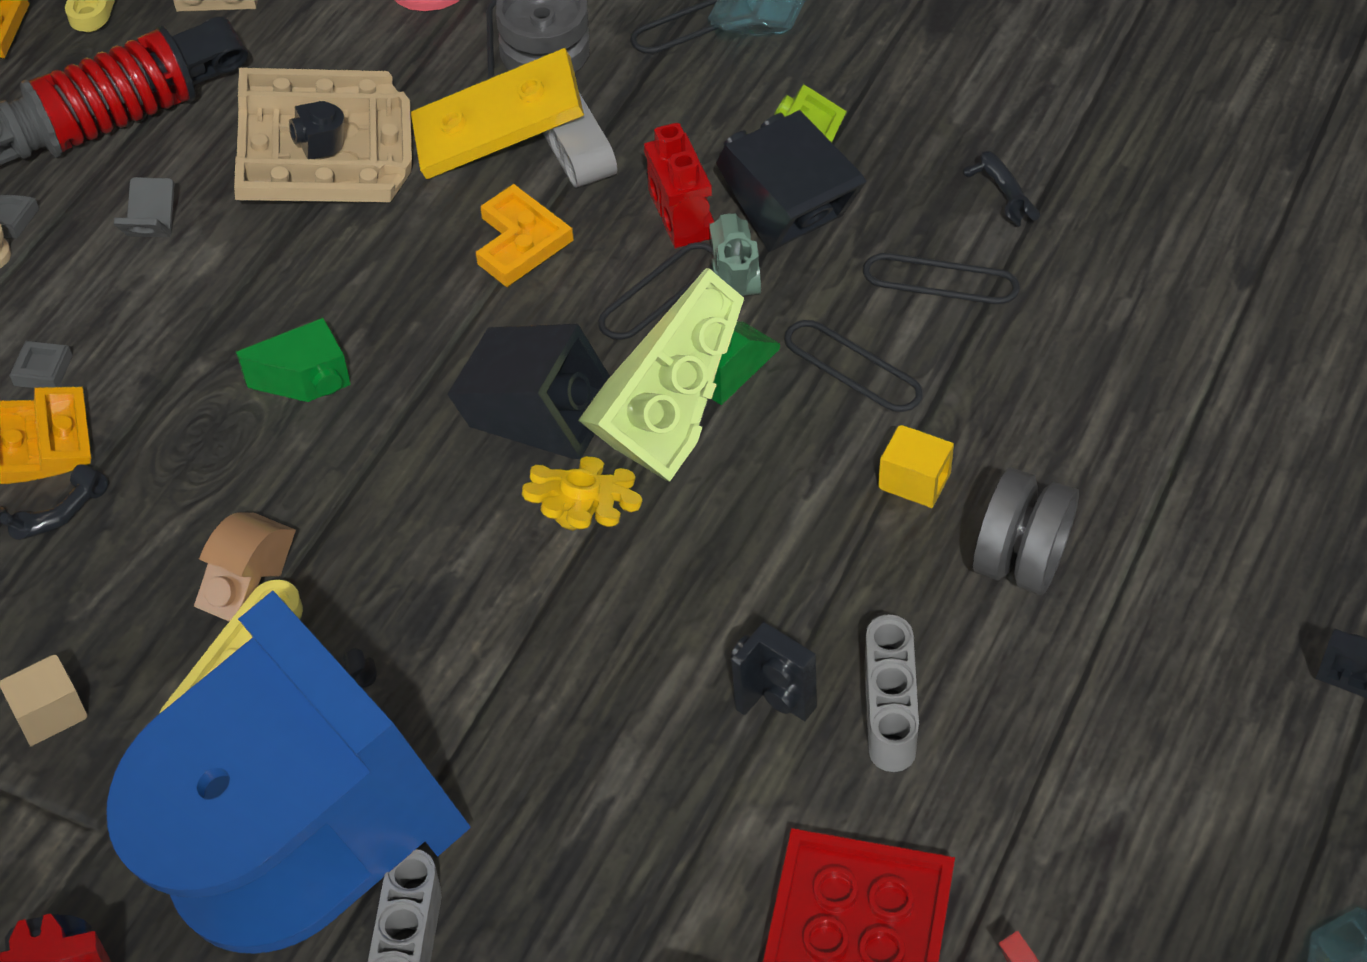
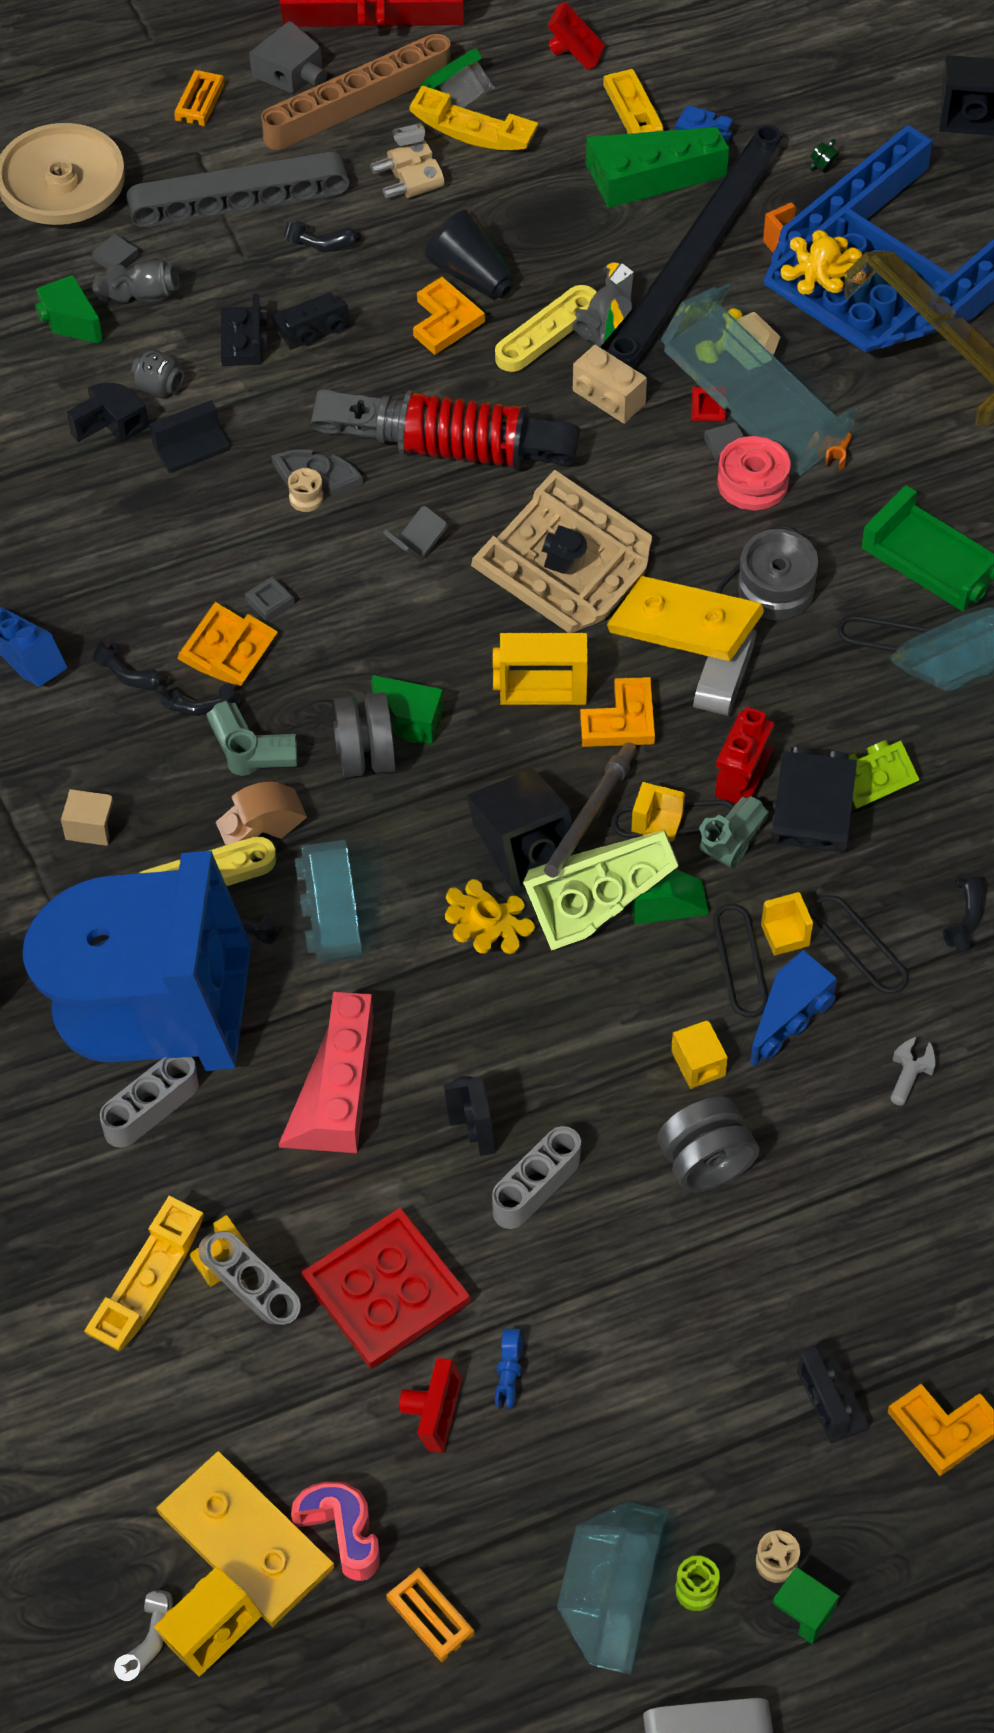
camera: 40 degrees right, 5 degrees up
none -> sand green piece [207,701,297,776]
none -> coral wedge [279,992,374,1153]
none -> clear light blue wedge [295,839,362,964]
none -> flat silver wheel [333,692,395,778]
none -> yellow window [493,633,587,705]
none -> blue piece [495,1329,524,1409]
none -> flat silver bar [544,743,637,878]
none -> yellow panel [631,782,685,842]
none -> blue slope [750,950,837,1067]
none -> yellow panel [761,892,813,956]
none -> light grey bar [890,1037,935,1106]

